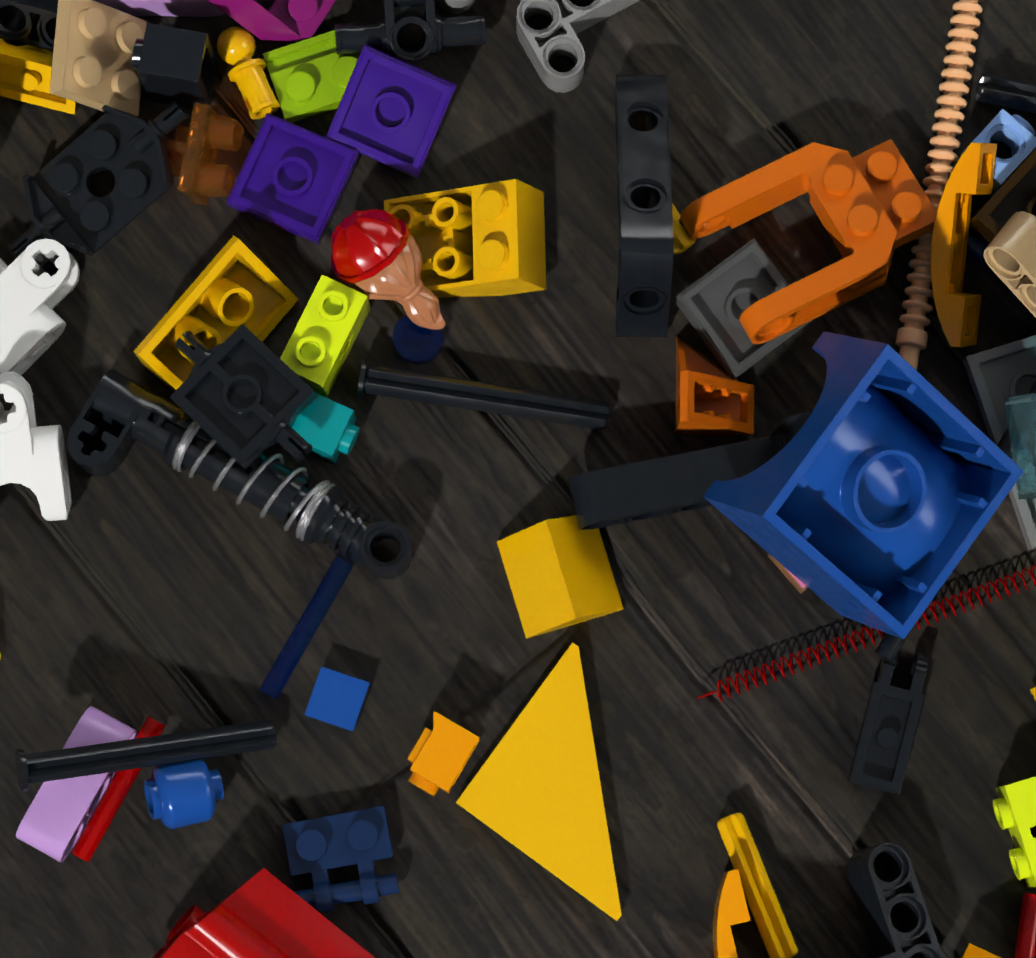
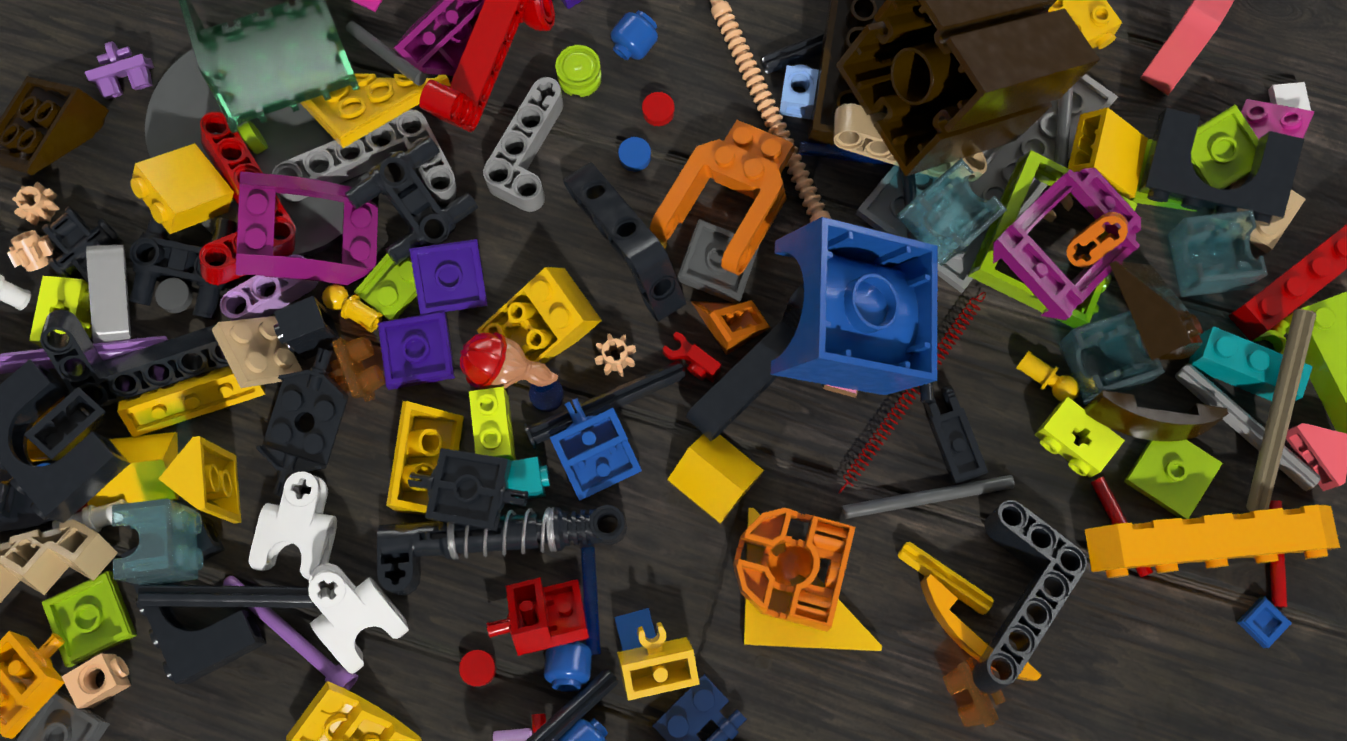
camera: 30 degrees left, 5 degrees down
light orange window [407,711,480,796] -> none
light orange slope [931,142,997,347] -> none
none -> red tile [459,650,497,687]
none -> red plate [486,577,589,656]
none -> blue head [544,641,592,692]
none -> blue plate [550,398,642,501]
none -> light nougat gear [594,333,636,377]
none -> yellow brick [617,622,700,701]
none -> blue tile [618,137,651,172]
none -> red tile [642,92,674,126]
none -> red plate [662,332,721,382]
none -> orange connector [733,508,856,632]
none -> dark grey piece [842,475,1014,519]

